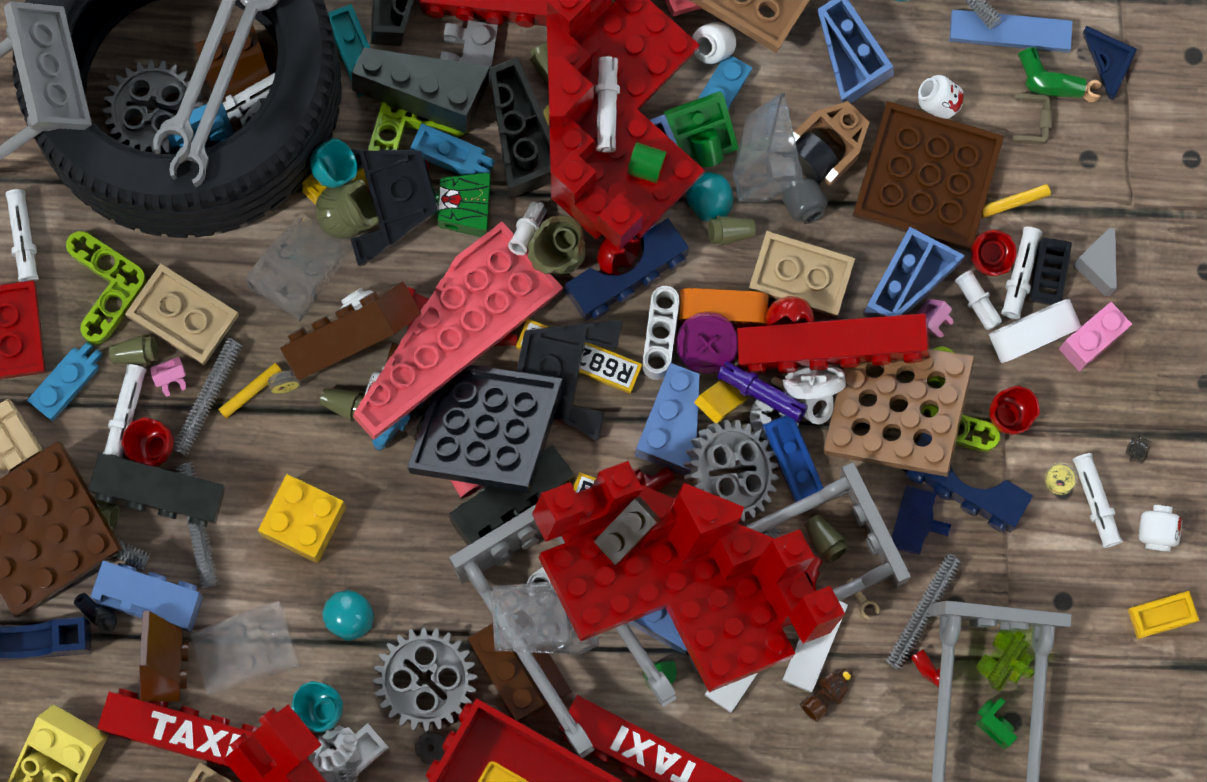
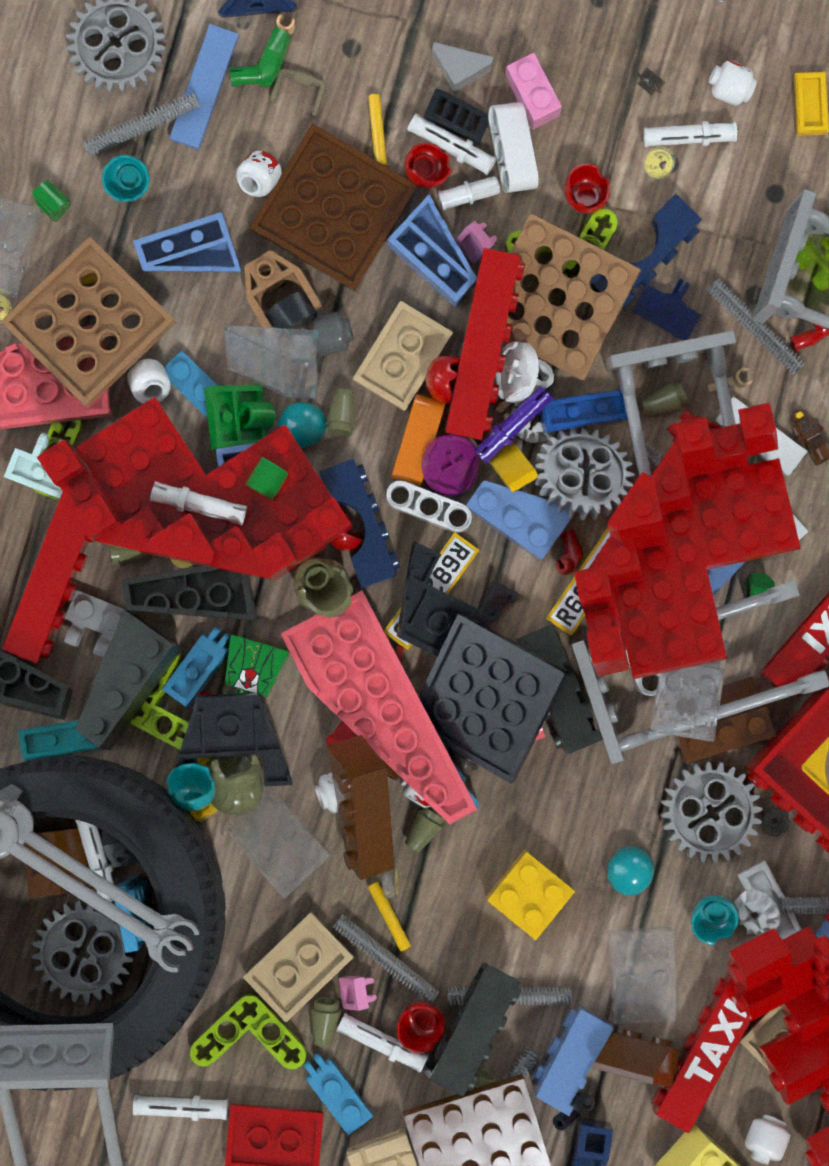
camera: 75 degrees left, 10 degrees up
white axle [508,201,547,255] -> none
dark brown plate [594,496,661,565] -> none

